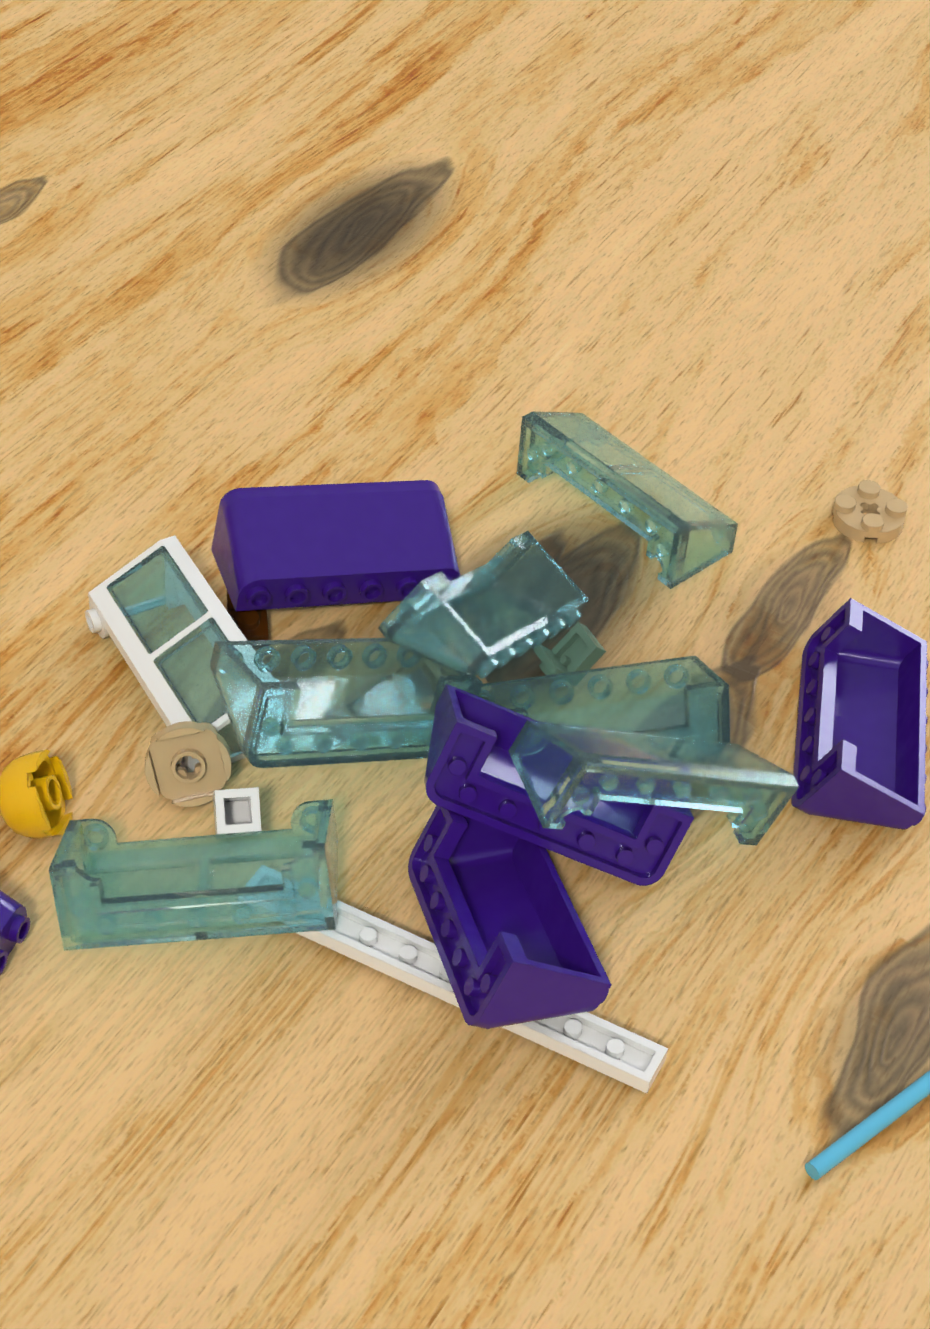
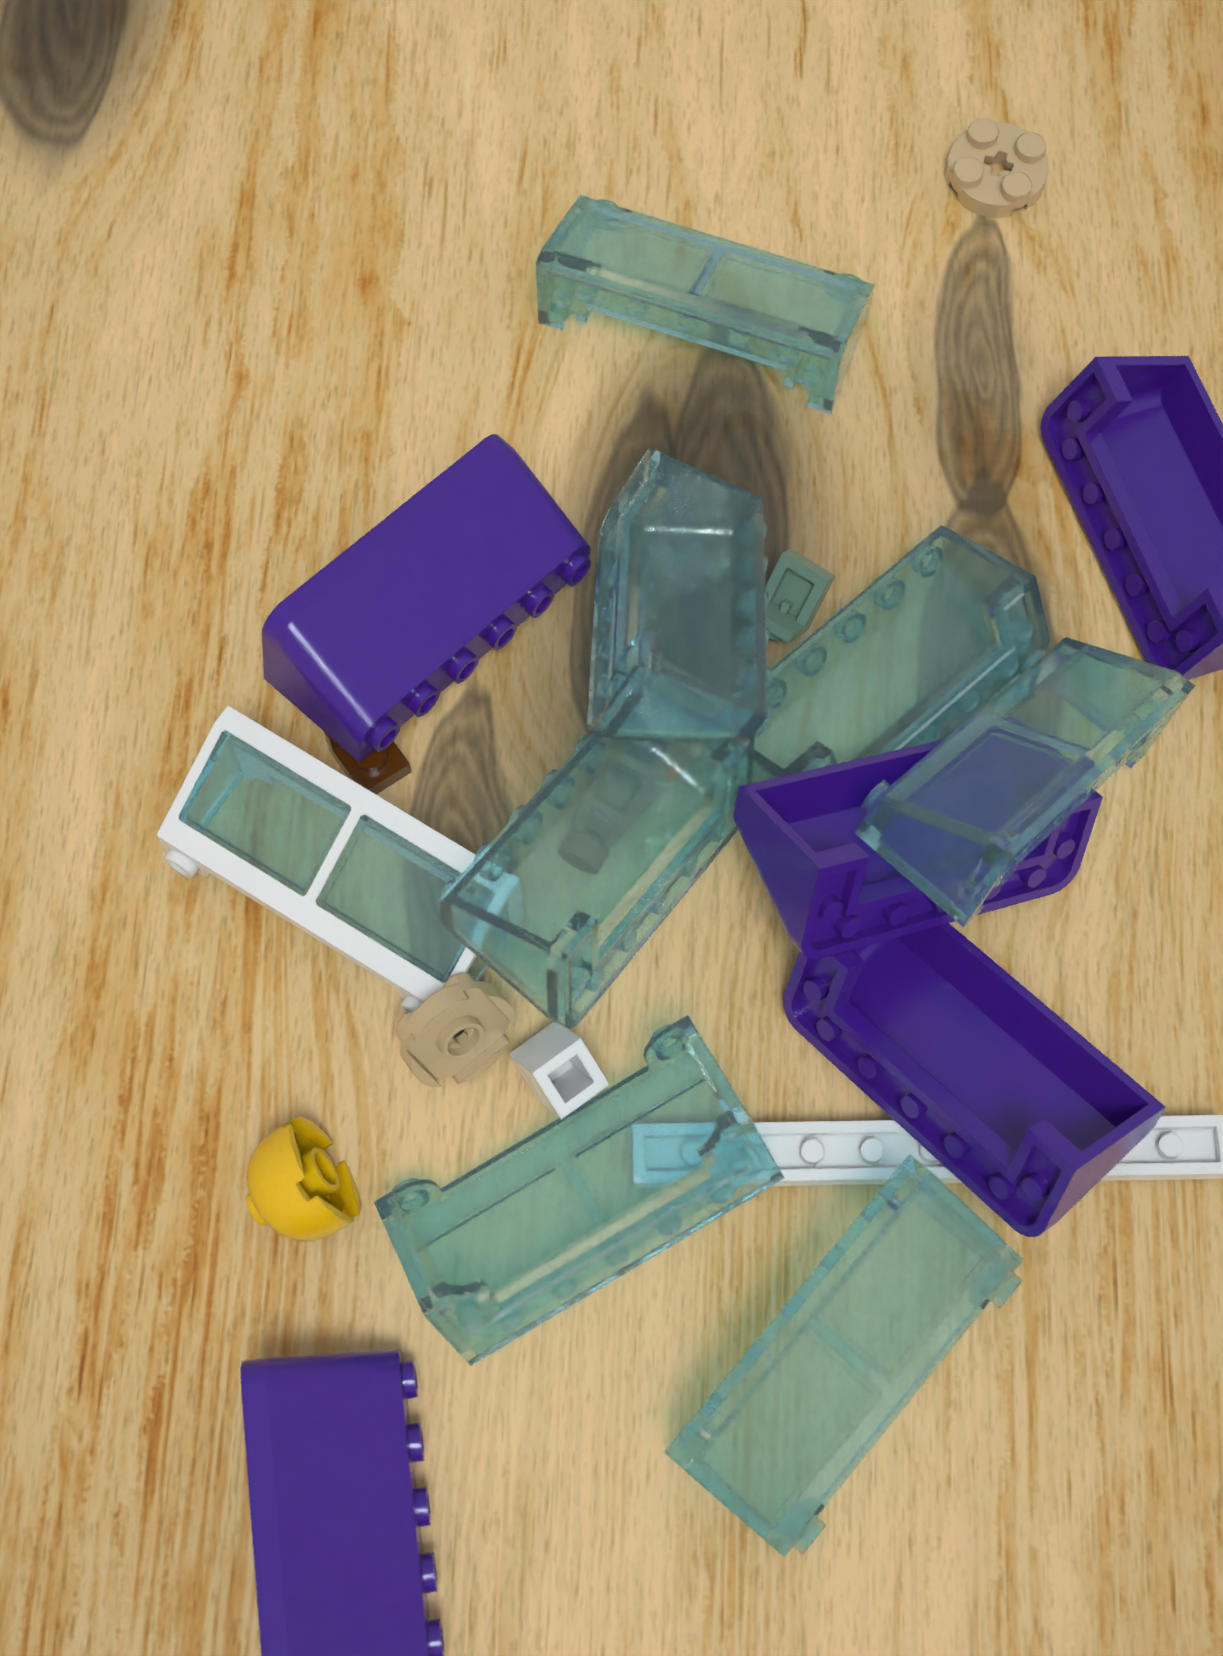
camera: 25 degrees left, 25 degrees up
none -> clear light blue windscreen [664,1154,1024,1557]

